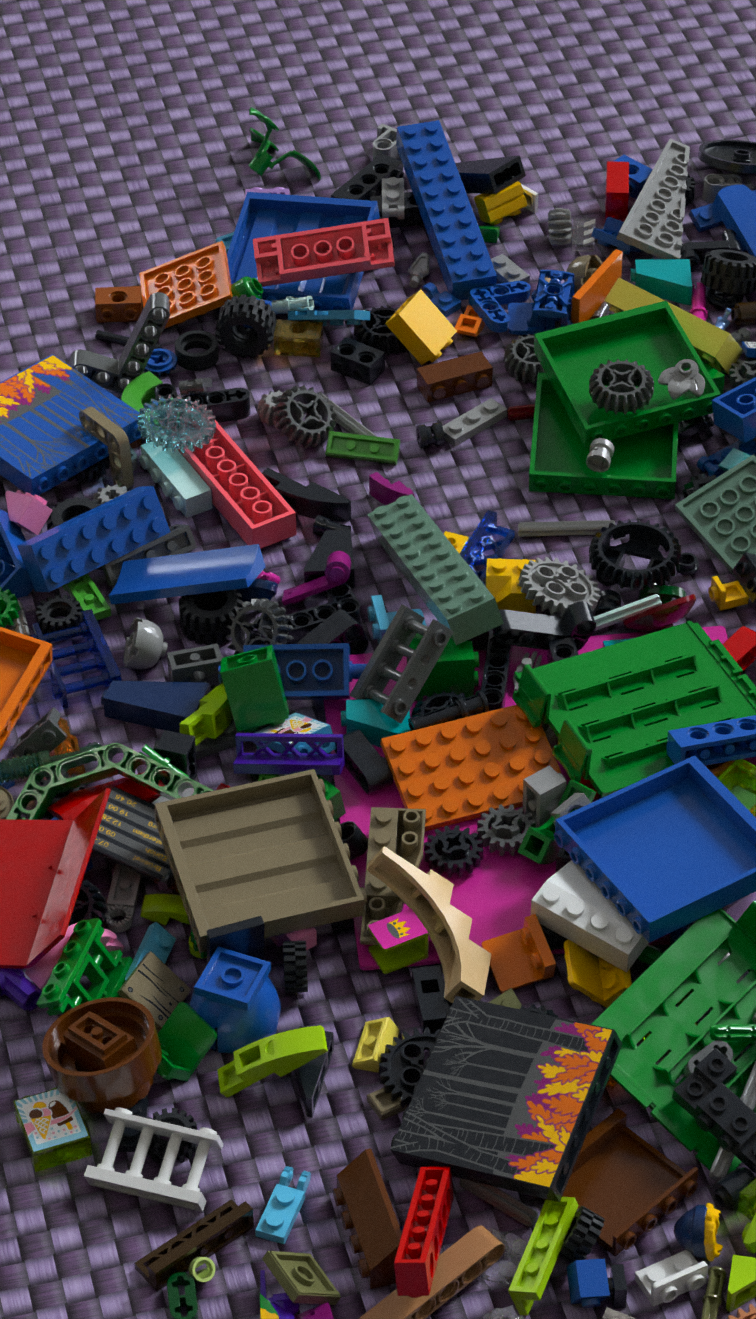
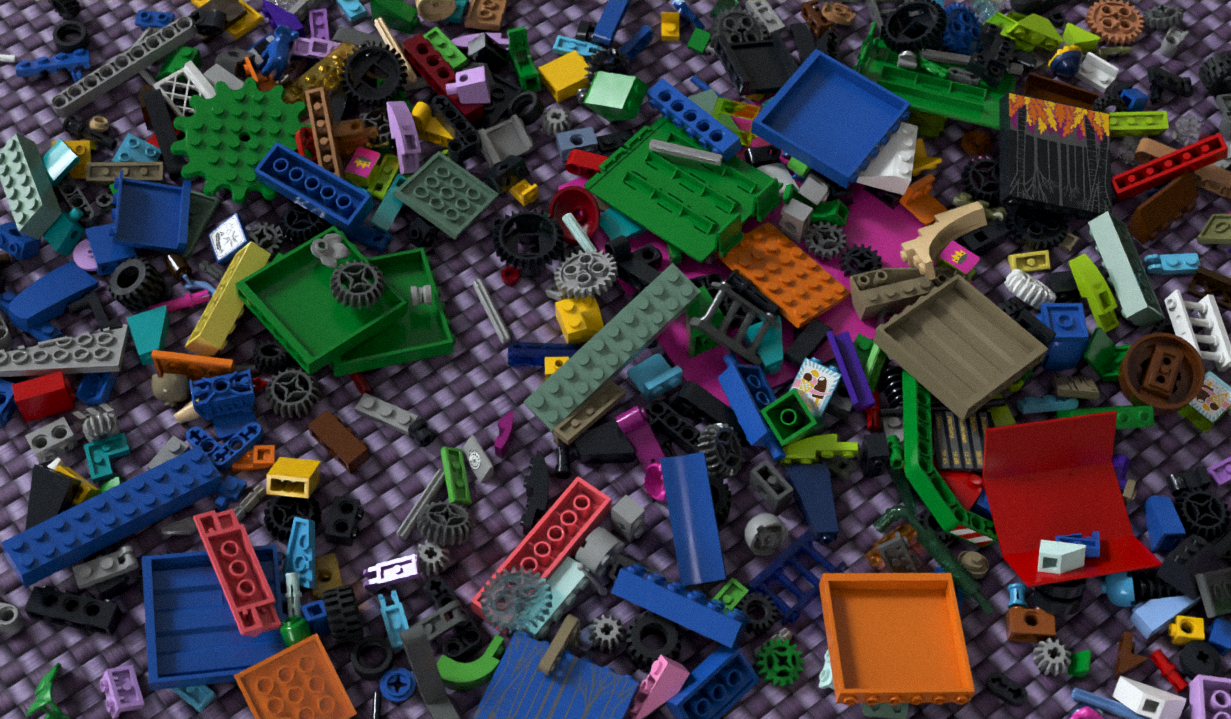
camera: 115 degrees left, 15 degrees up
none -> light grey brick [25,417,79,464]
none -> teal plate [84,432,131,483]
none -> hinge [363,554,421,590]
none -> medium azure hinge [378,590,409,651]
none -> light grey slope [462,435,494,482]
none -> dark tan fence [553,380,626,446]
none -> light grey brick [575,526,625,579]
none -> light grey hinge [577,563,607,596]
none -> light grey brick [611,495,645,543]
none -> light grey axle [649,139,723,166]
none -> white gear [1004,269,1057,311]
none -> brick [1088,211,1165,329]

